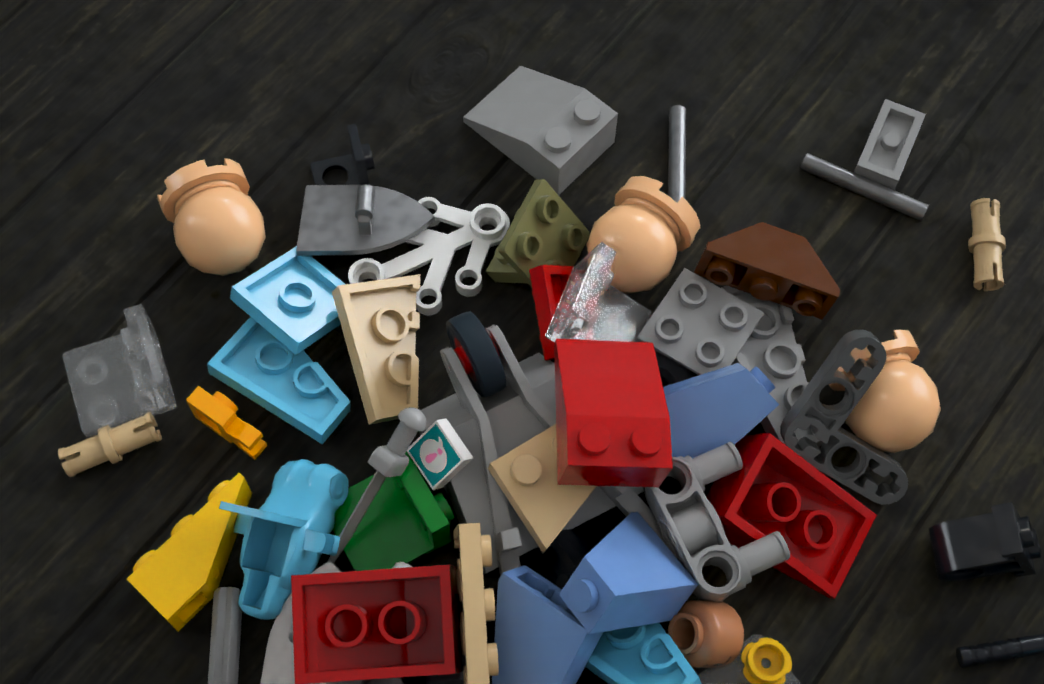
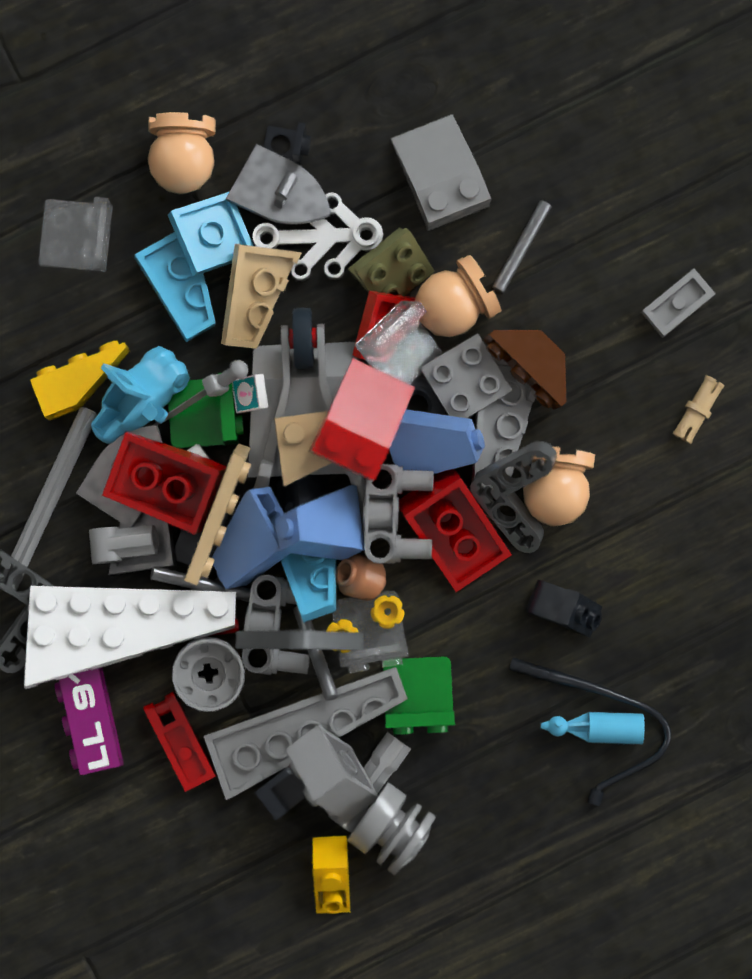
camera: 30 degrees right, 20 degrees up
tan pin [58,412,162,478] -> none
light orange plate [186,386,267,460] -> none
flat silver bar [800,153,929,221] -> none

